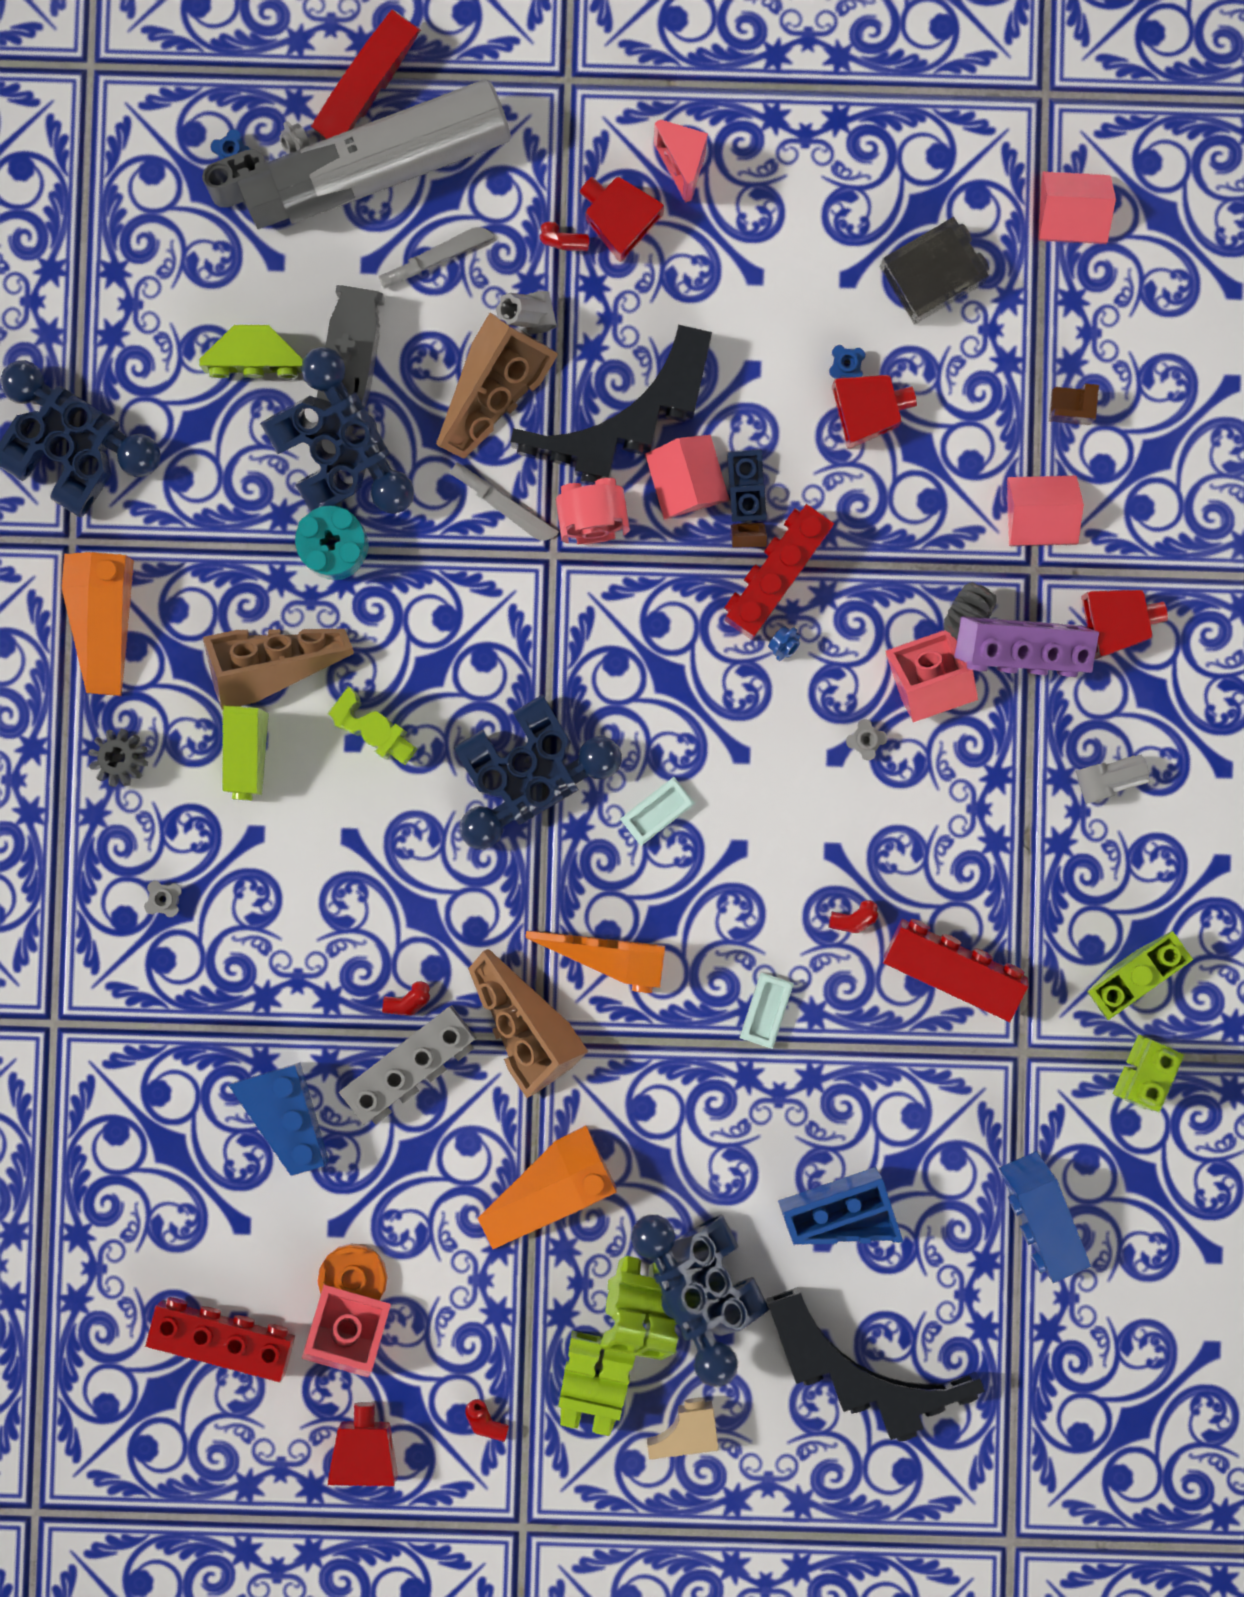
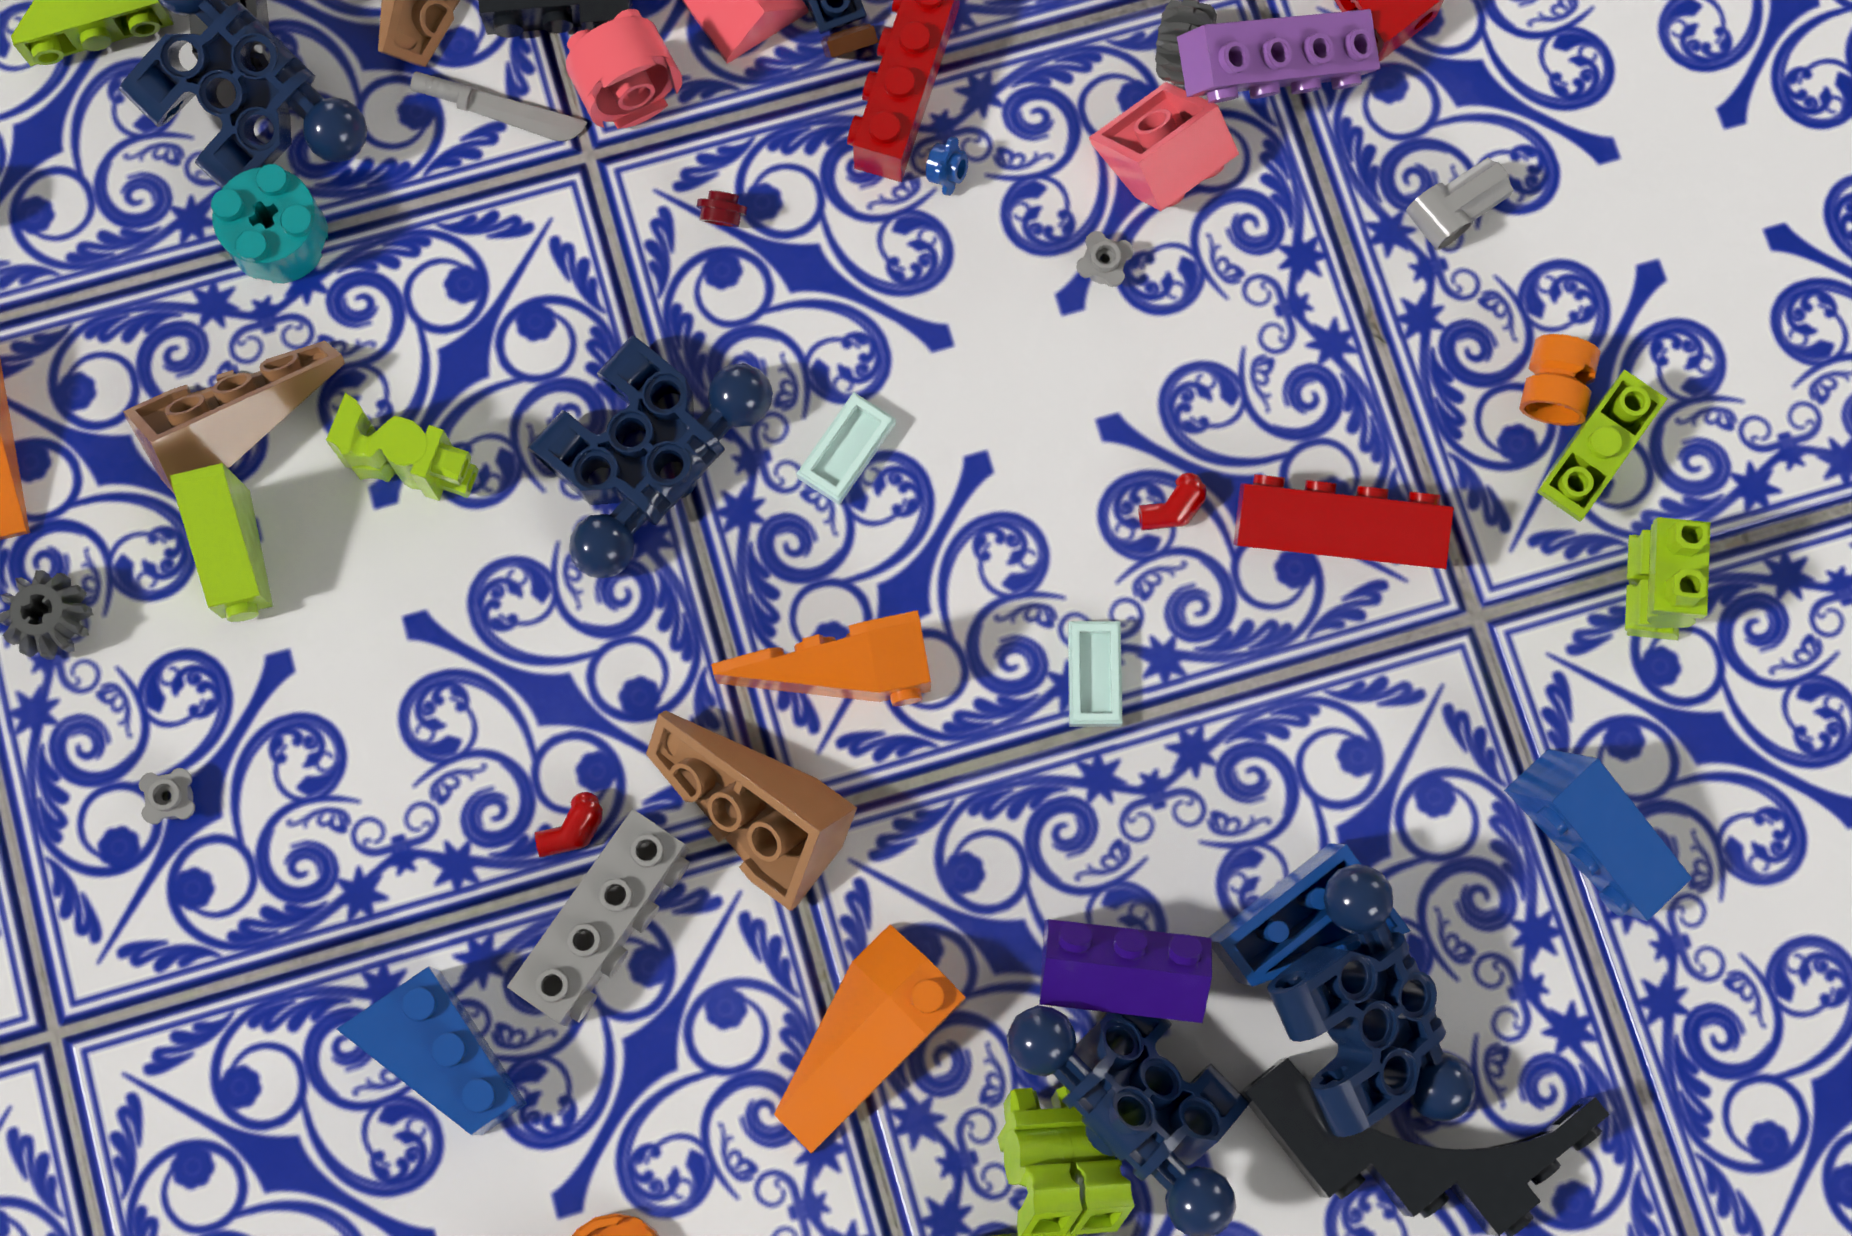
camera: 20 degrees left, 10 degrees down
none -> dark red plate [696,190,747,227]
none -> dark purple slope [1039,919,1212,1023]
none -> dark blue connector [1267,864,1475,1137]
none -> orange wheel [1519,334,1601,426]

